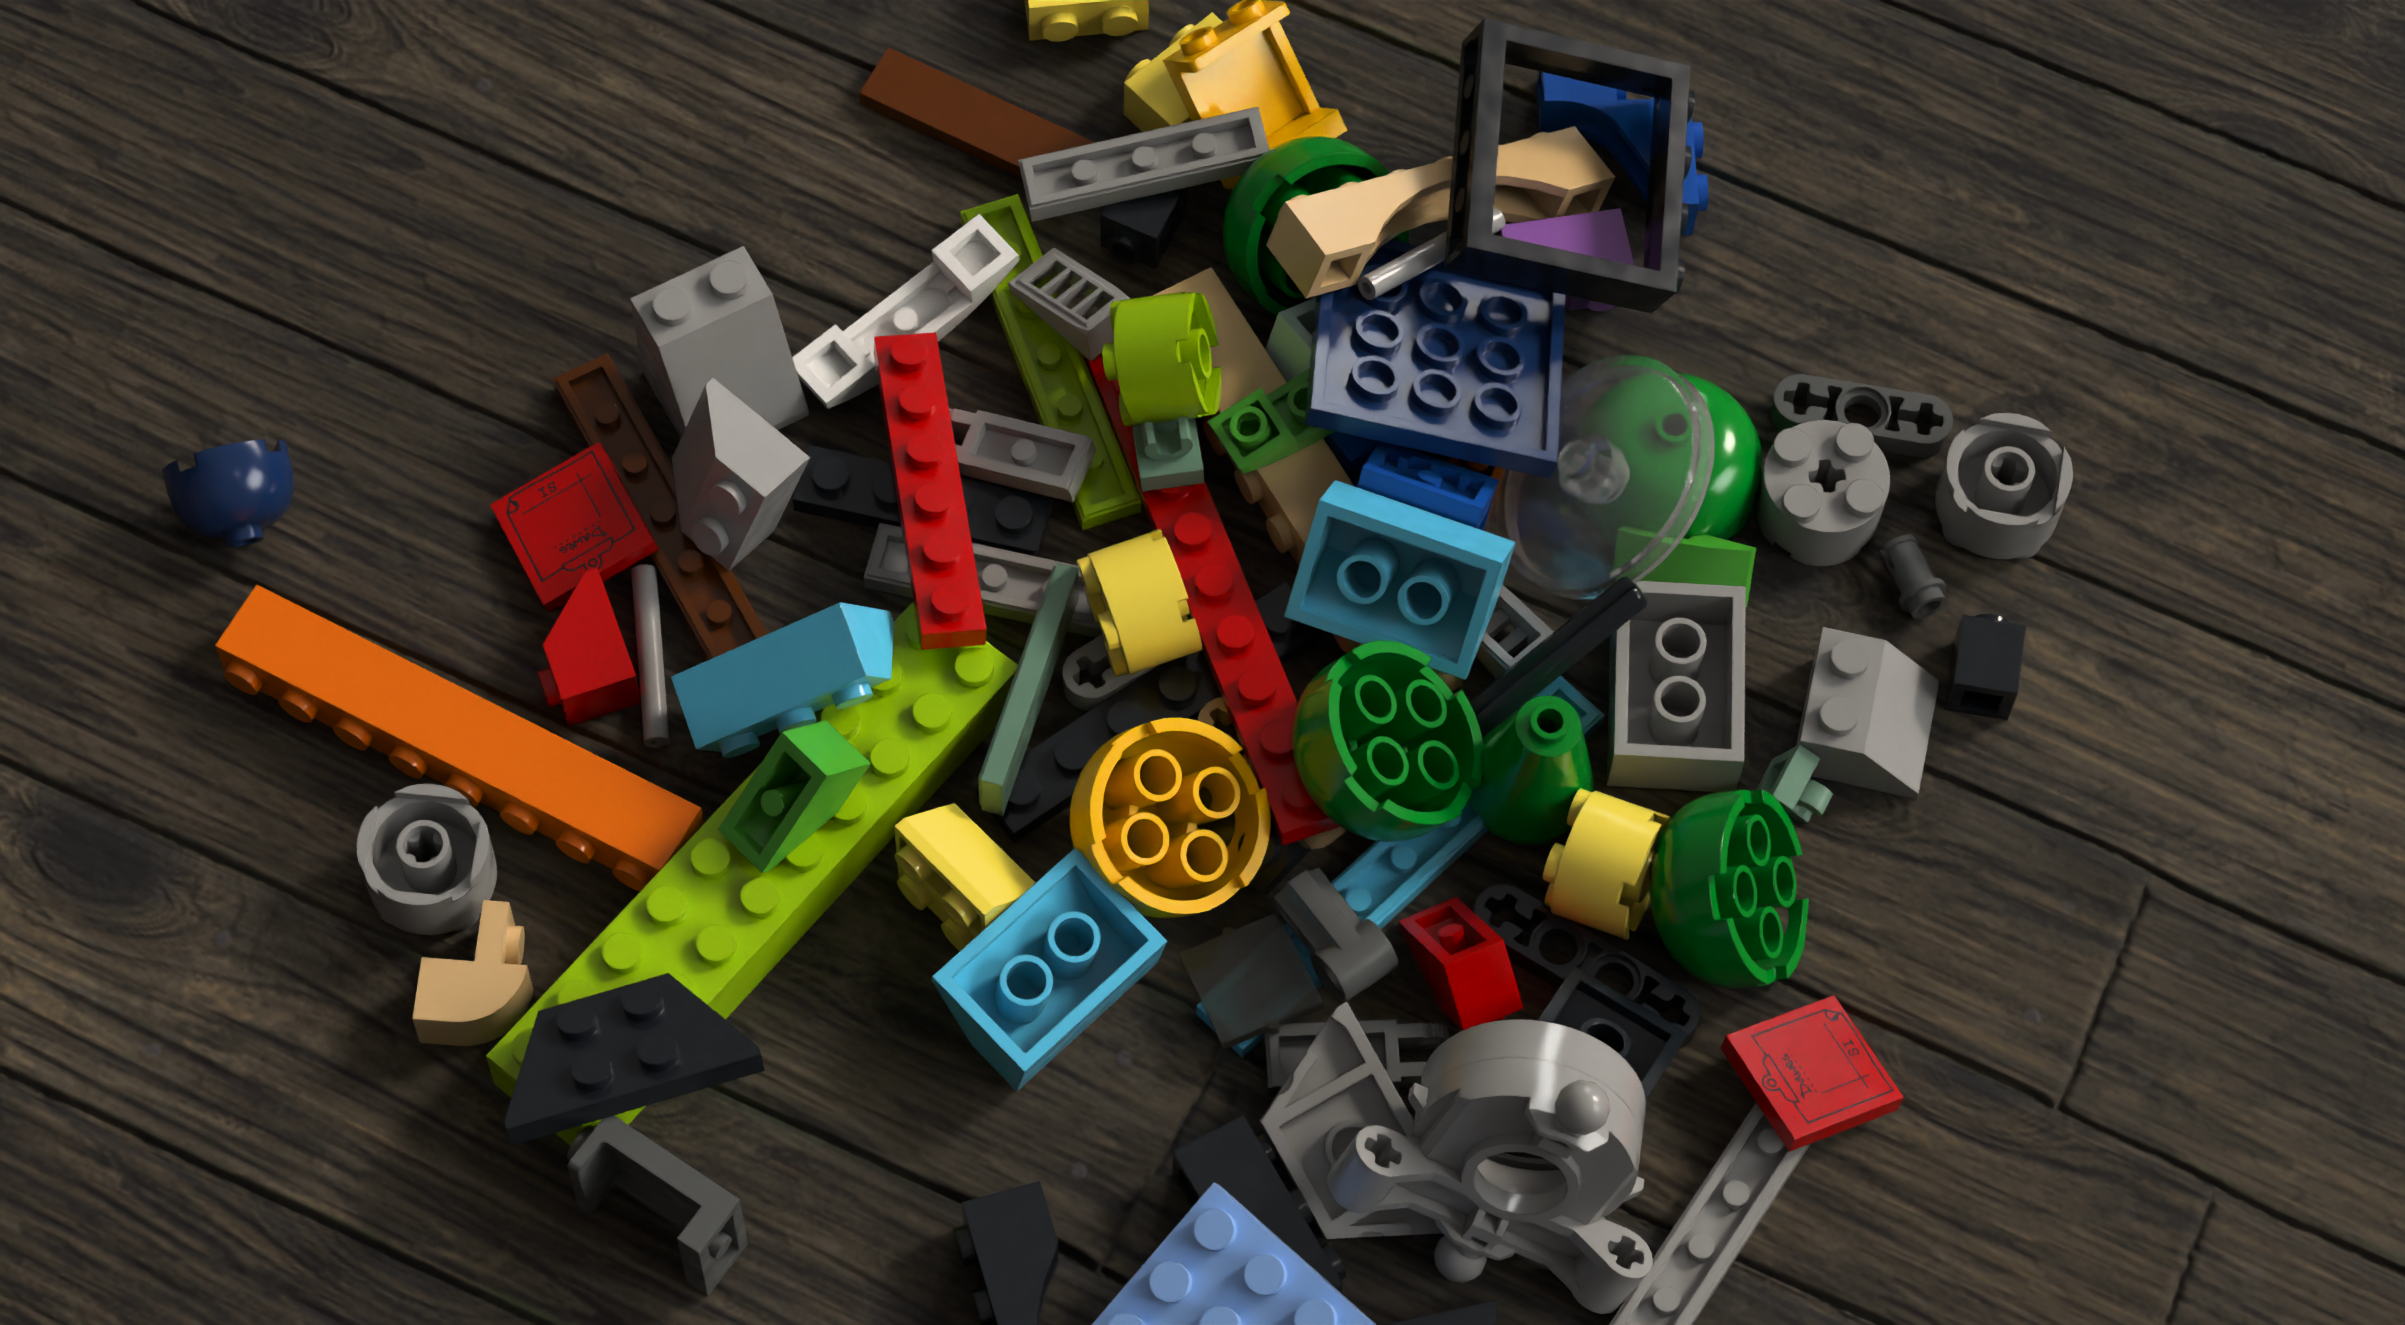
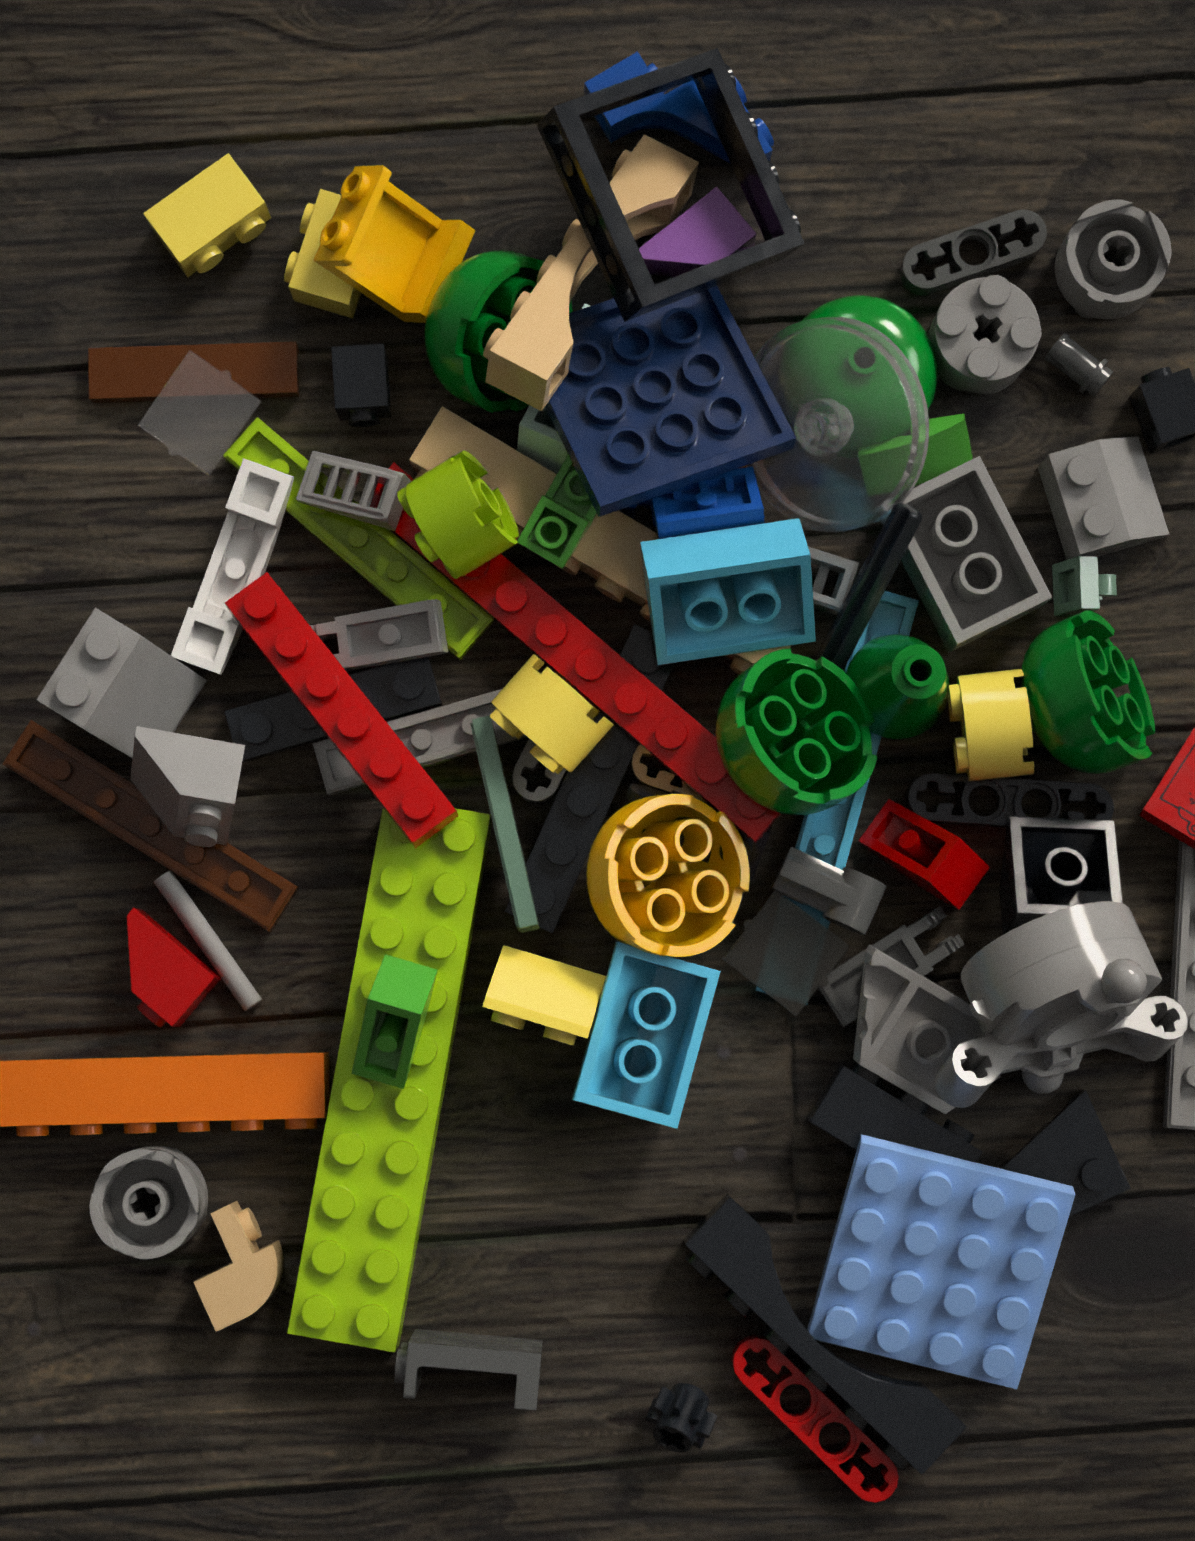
camera: 30 degrees left, 20 degrees up
red tile [490,442,659,612] -> none
black wing [504,973,765,1146] -> none
medium azure slope [671,602,894,758] -> none
light grey tile [1018,107,1269,222] -> none
sand green tile [1132,417,1204,492] -> none
light grey piece [1358,207,1505,300] -> none
none -> clear piece [138,350,262,476]

